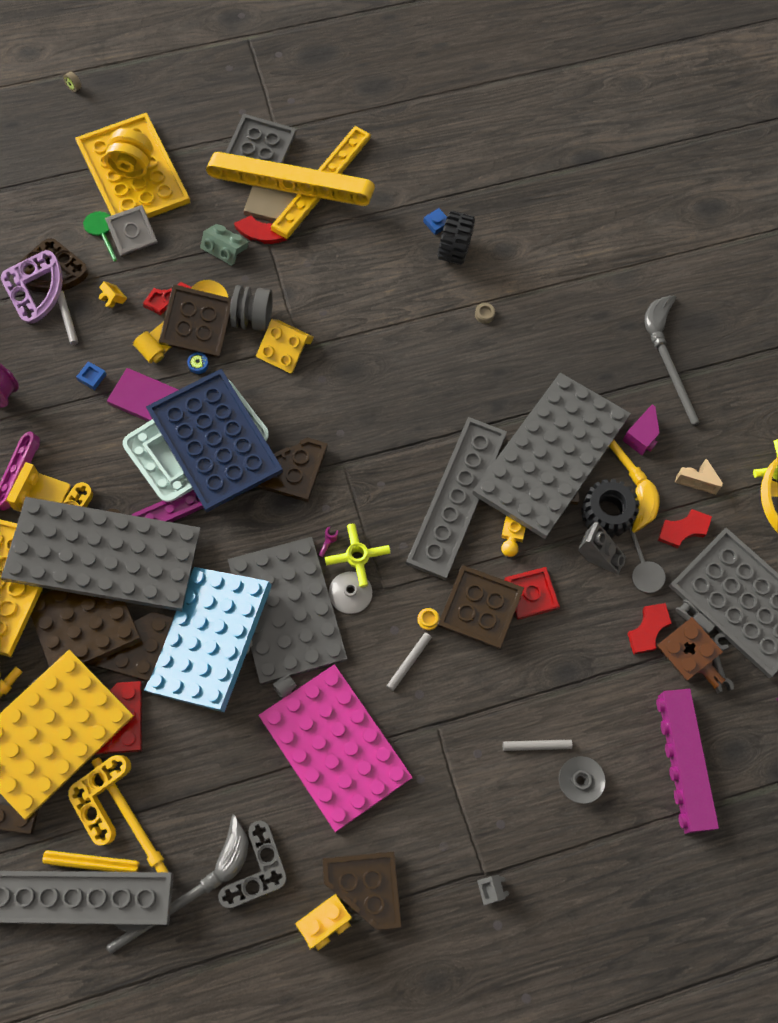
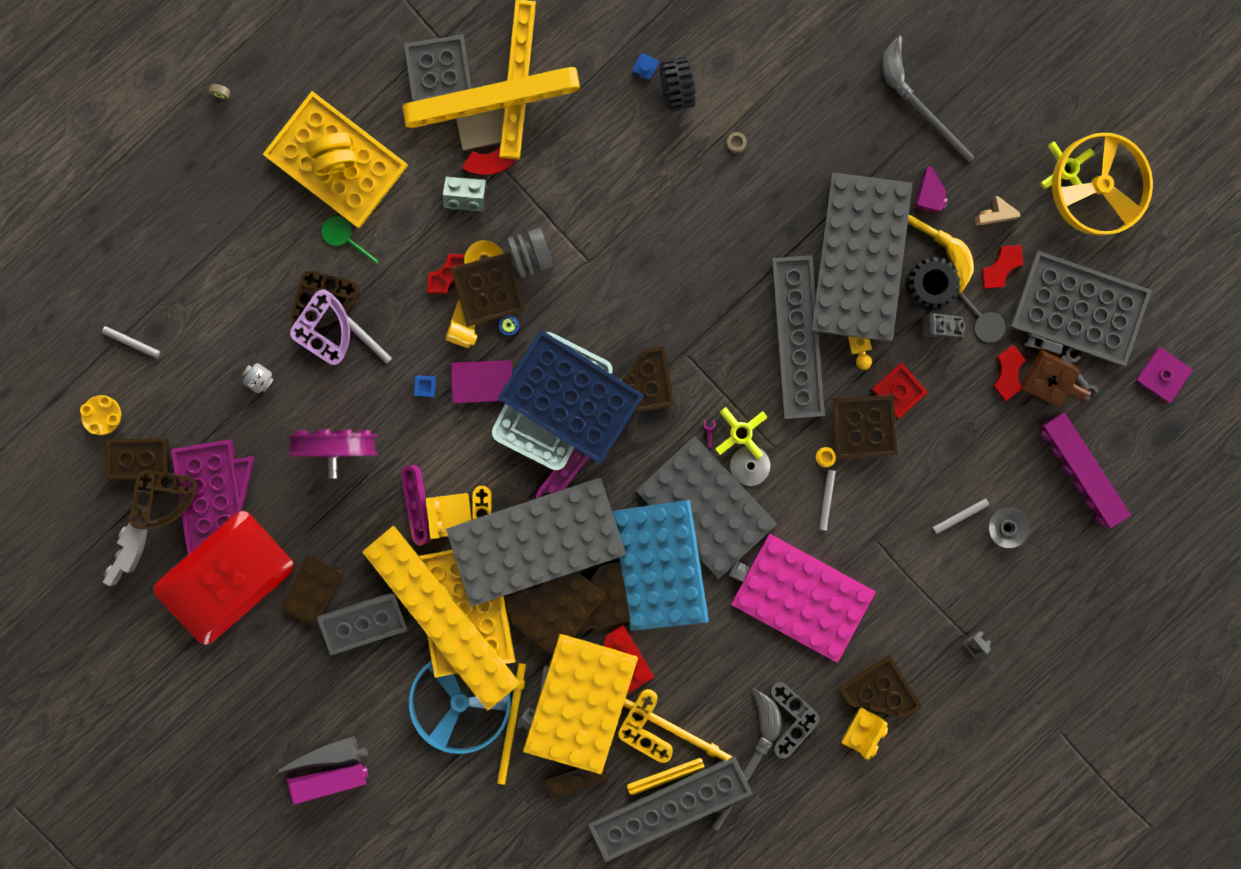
camera: 20 degrees left, 20 degrees up
yellow tile [99,281,127,308] -> none
light grey tile [105,205,158,256] -> none
yellow bracket [256,319,314,373] -> none

